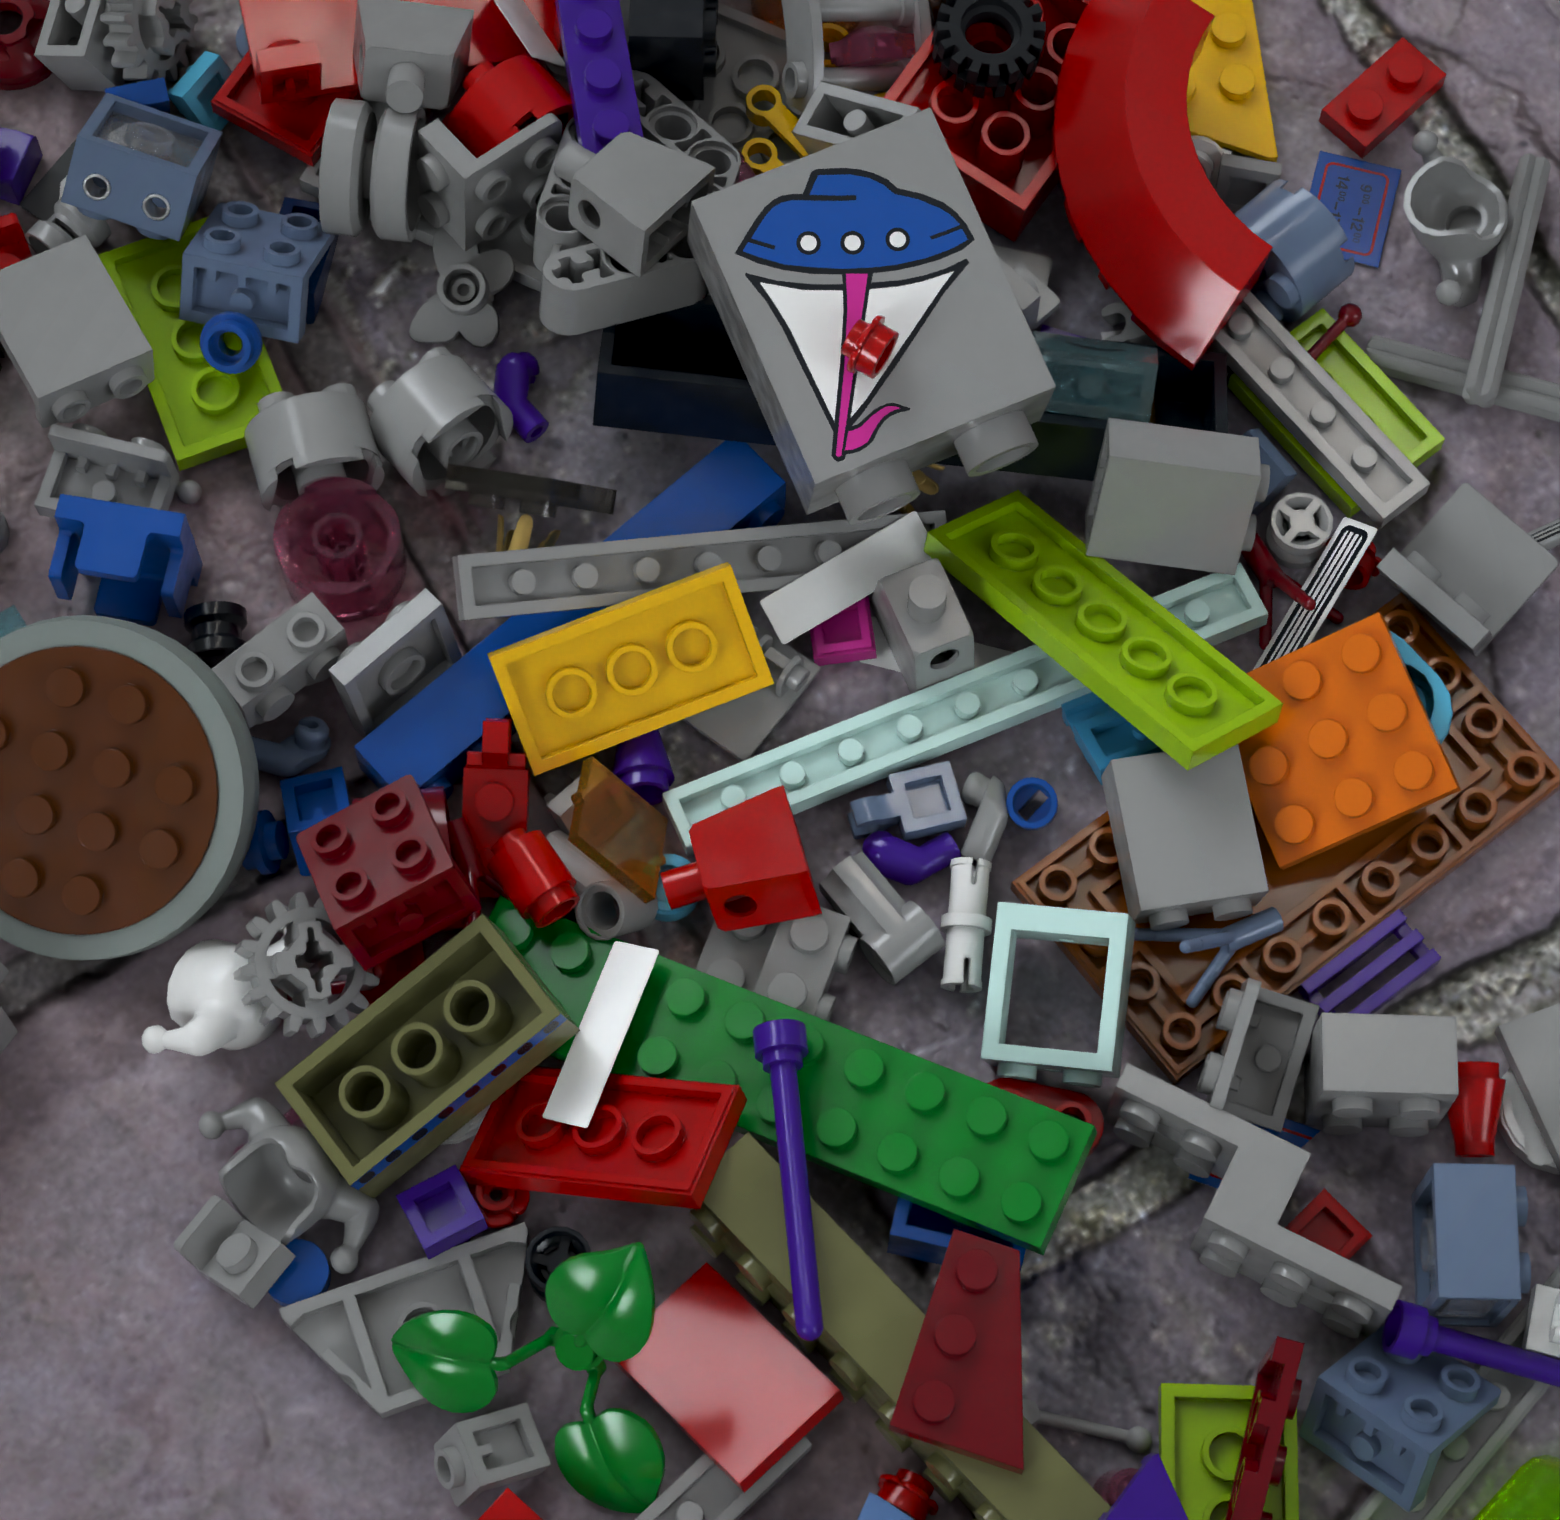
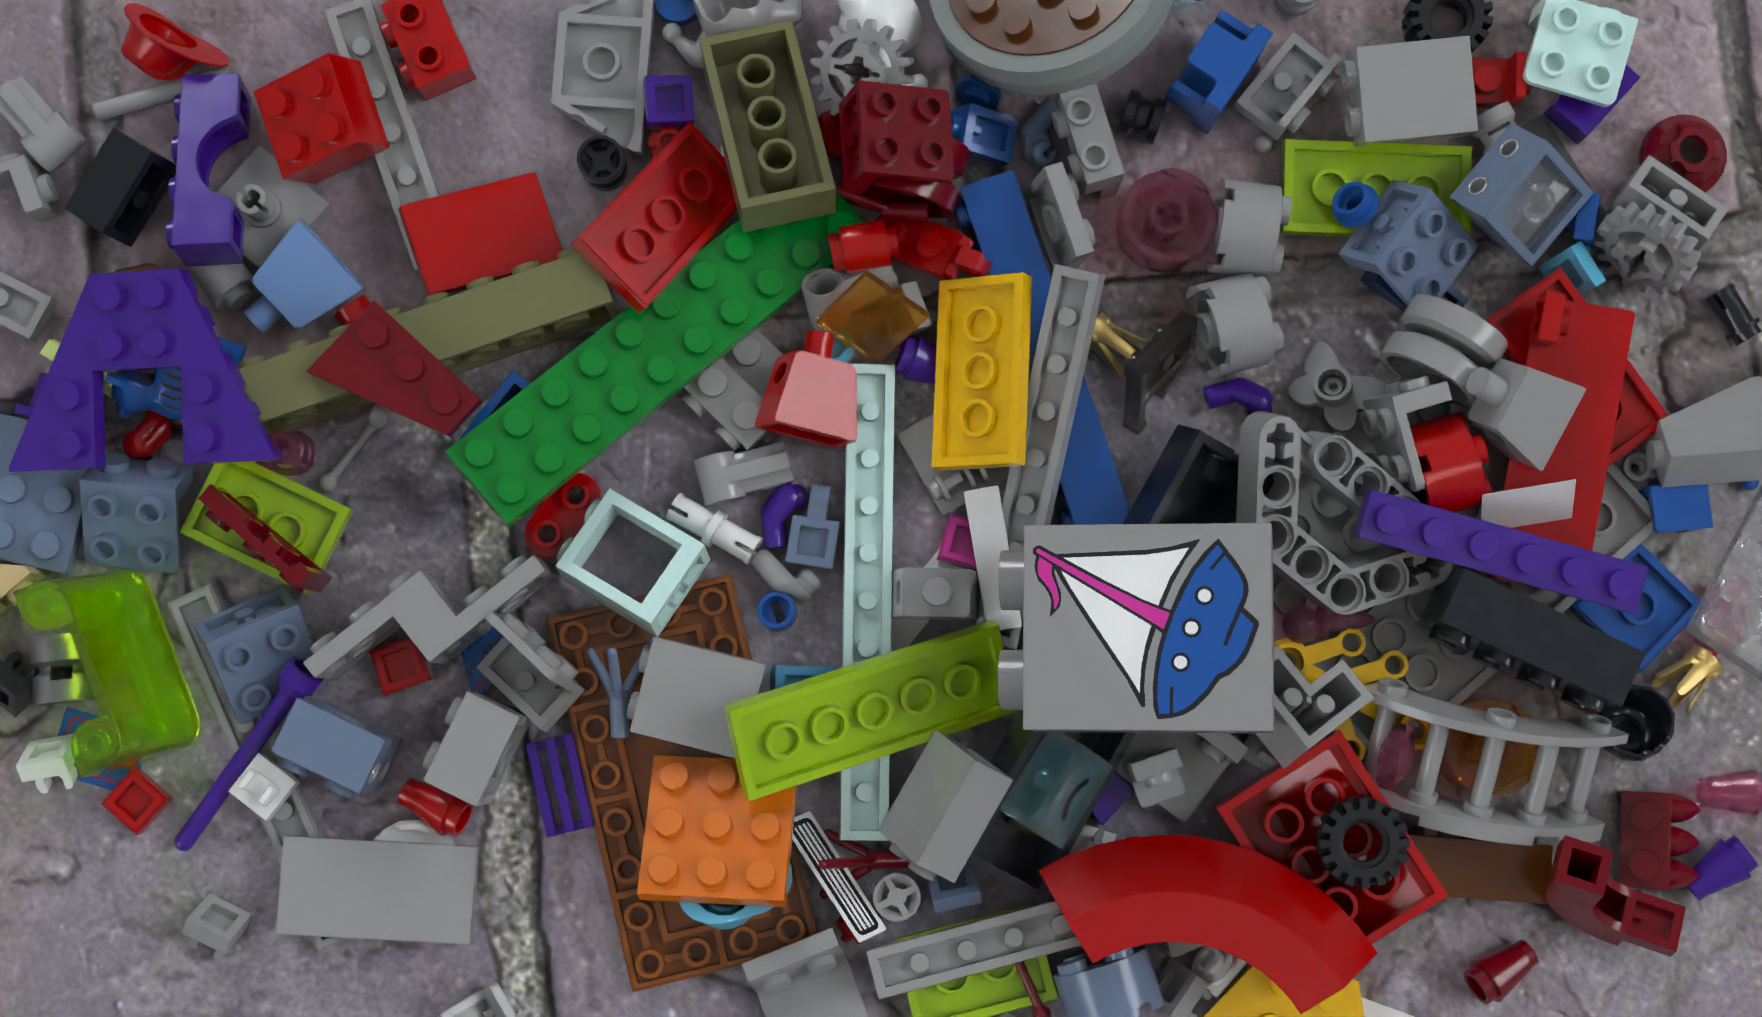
camera: 110 degrees right, 15 degrees up
green plant [391,1242,665,1513] -> none
light grey bracket [434,1402,551,1507] -> none
white sticker [543,941,659,1128] -> none
light grey torso [554,132,716,278] -> none
dark purple piece [752,1019,824,1341] -> none
red plate [841,315,899,379] -> none

